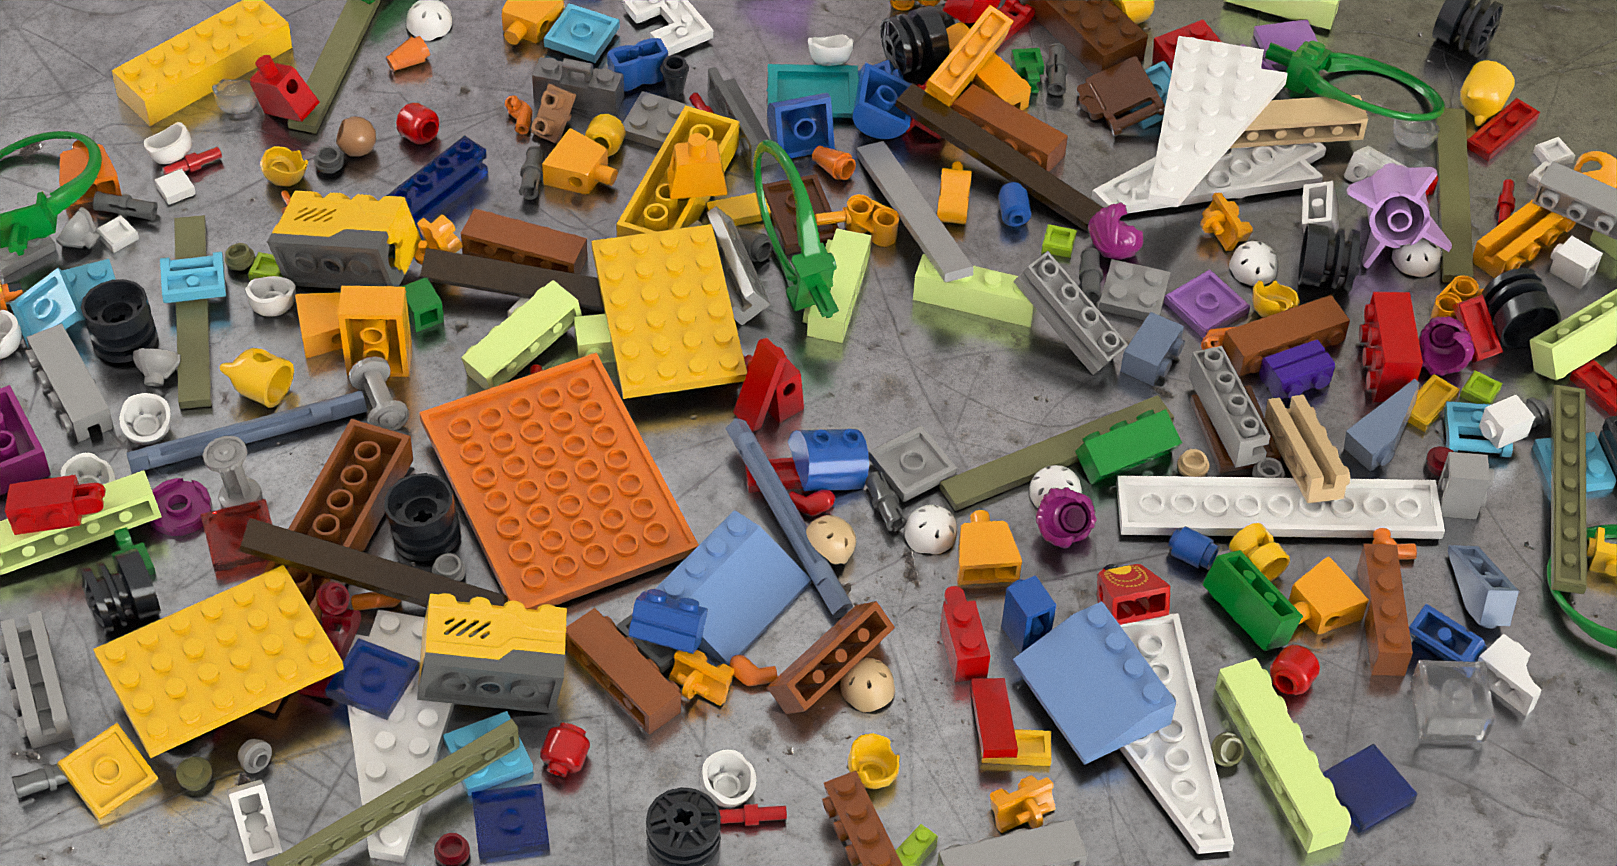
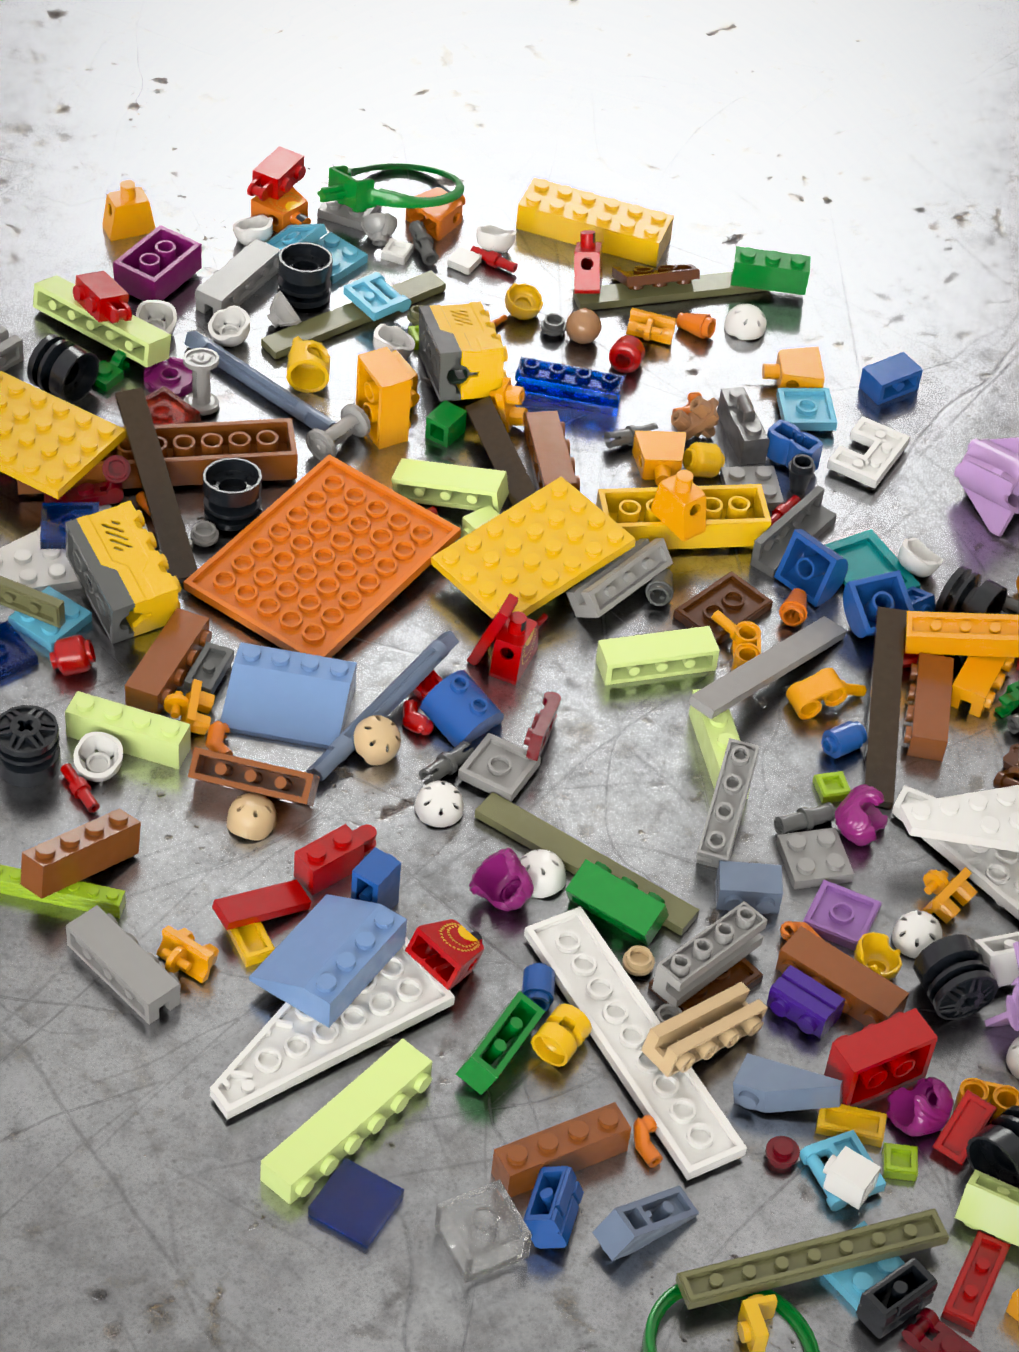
camera: 60 degrees right, 5 degrees down
clear helmet [212,79,259,115] -> none
blue brick [628,589,708,654] -> none
yellow tile [706,193,771,226] -> none
green brick [753,139,839,318] -> none
yellow hair [847,733,900,790] -> none
light orange torso [957,510,1022,585] -> none
olive plate [1211,732,1244,767] -> none
red head [1269,645,1320,695] -> none
light orange torso [1289,556,1369,635] -> none
light grey brick [1437,452,1494,519] -> none
white arch [1472,634,1542,716] -> none
dark grey plate [1525,397,1550,427] -> none
none -> yellowish green brick [65,691,191,769]
none -> plate [524,691,561,761]
none -> reddish brown wing [612,264,700,290]
none -> light orange hips [626,308,677,345]

